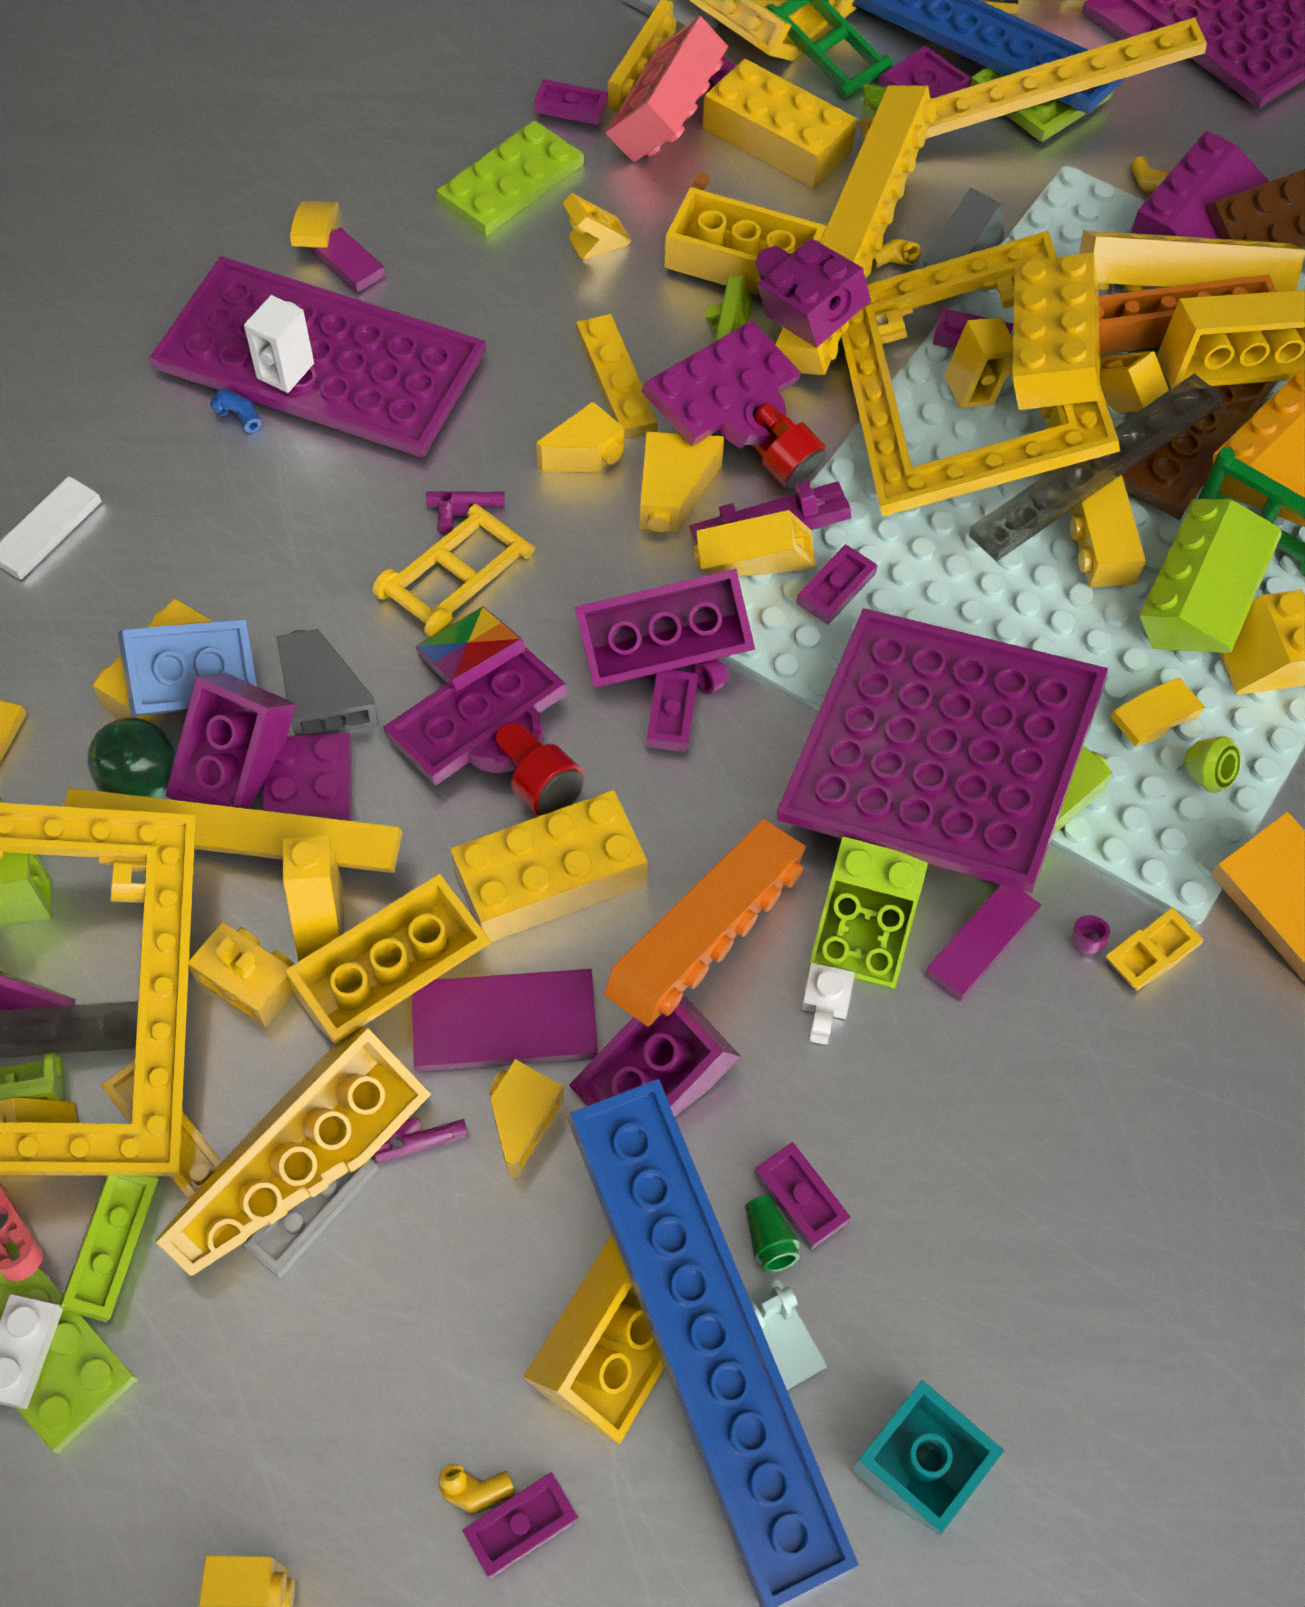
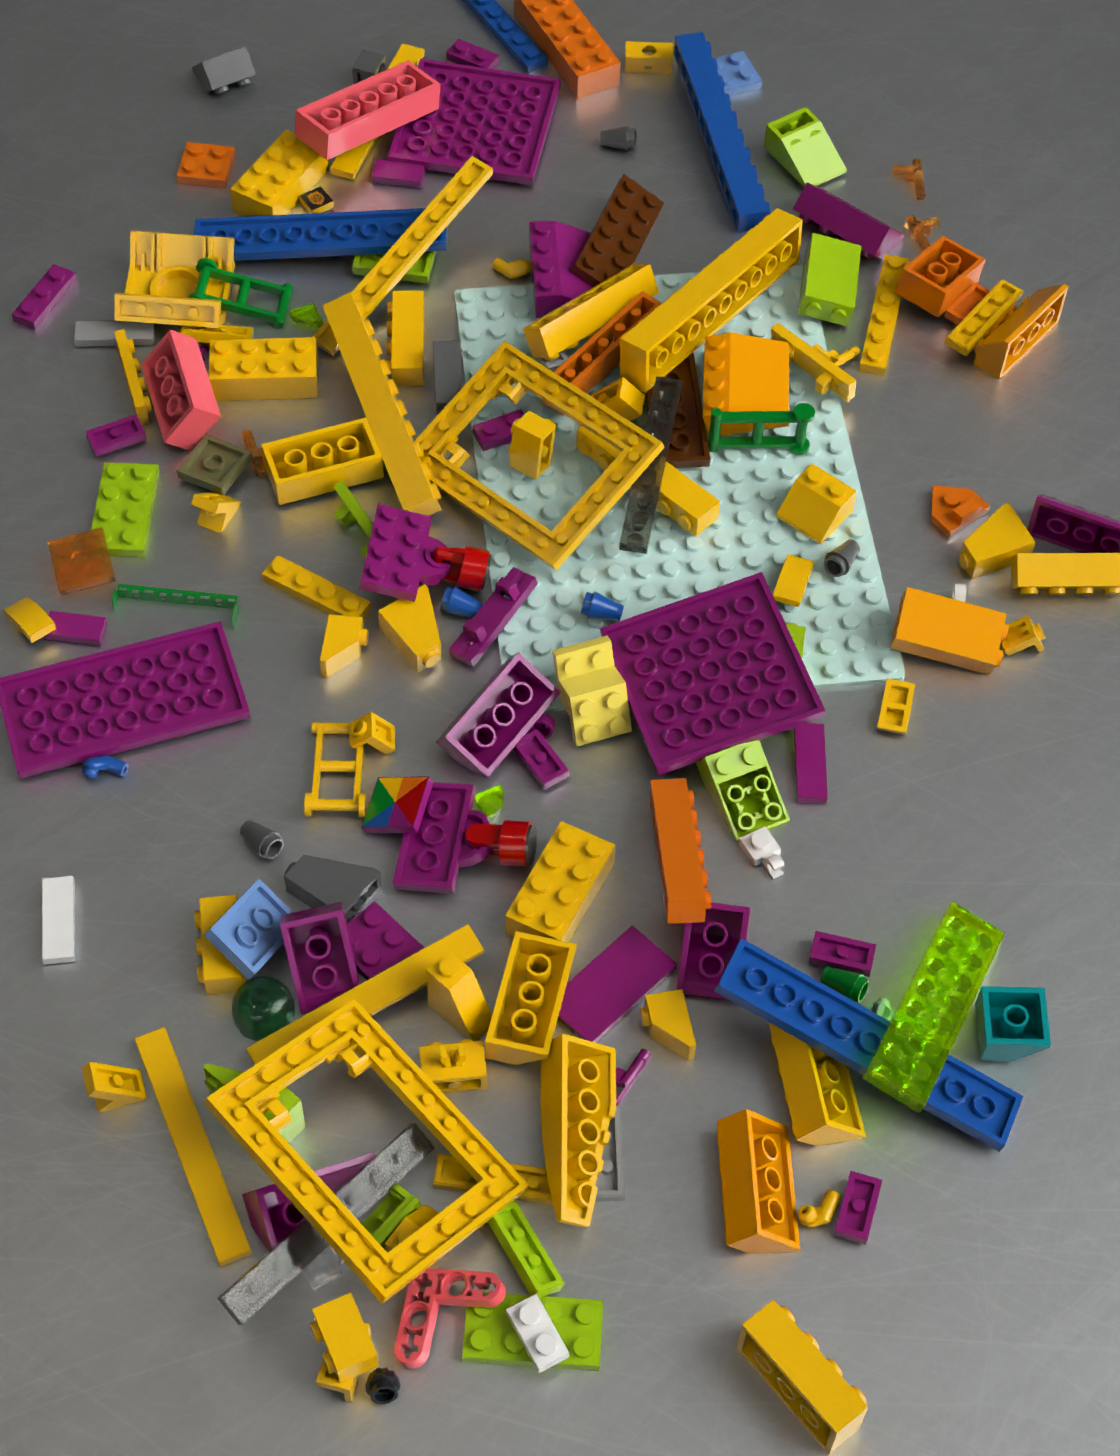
camera: 40 degrees left, 5 degrees down
white brick [244,295,314,393] -> none
magenta hose [426,491,505,534] -> none
yellow slope [694,510,817,577] -> none
magenta brick [755,238,871,348] -> none
magenta plate [796,544,878,625] -> none
yellow arm [872,239,922,270] -> none
magenta tile [878,46,972,99] -> none
yellow brick [1013,252,1100,410] -> none
magenta hinge [1072,915,1110,955] -> none
lime slope [1139,499,1282,653] -> none
lime cone [1184,736,1241,793] -> none
none -> clear orange plate [48,527,116,596]
none -> green piece [111,584,239,629]
none -> olive plate [176,434,253,495]
none -> yellow plate [179,325,253,346]
none -> dark grey cone [240,820,284,860]
none -> yellow bracket [349,711,395,755]
none -> yellow brick [386,291,424,386]
none -> blue cone [440,587,484,618]
none -> clear neon green tile [474,784,504,822]
none -> light yellow bracket [552,635,632,747]
none -> blue cone [580,591,624,621]
none -> light orange slope [717,1109,800,1253]
none -> dark grey cone [824,539,860,577]
none -> clear neon green plate [862,901,1005,1113]

